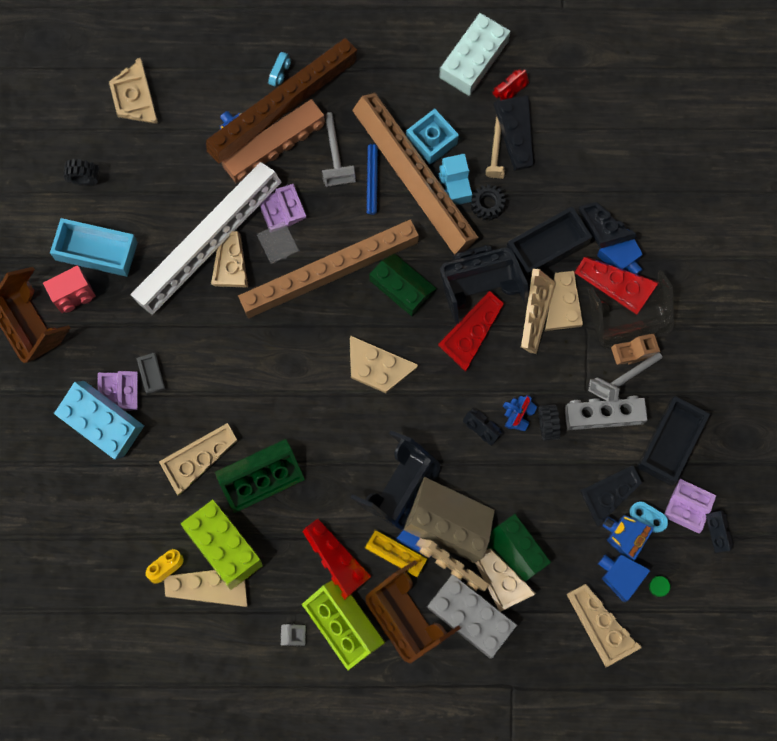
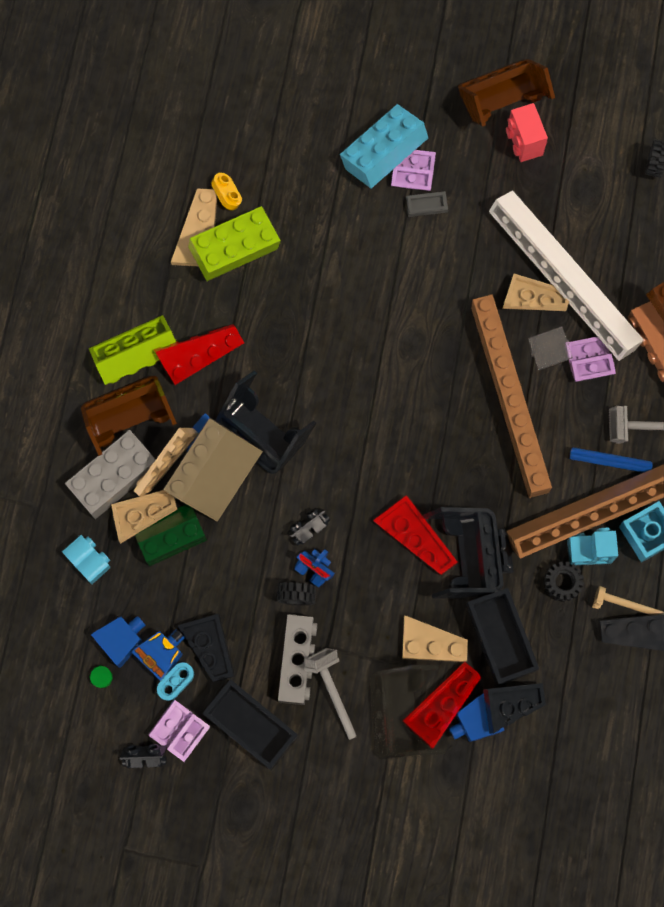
camera: 105 degrees right, 0 degrees up
medium azure piece [50,218,138,277] -> none
tan wing [159,423,238,496] -> none
dark green slope [215,439,305,513] -> none
light grey slope [281,624,306,646] -> none
tan wing [350,336,418,393] -> none
yellow plate [365,530,427,577] -> none
dark green slope [369,253,437,316] -> none
tan wing [521,269,556,354] -> none
tan wing [567,584,641,667] -> none
medium nougat brick [611,334,660,365] -> none
none -> medium azure brick [62,535,111,584]

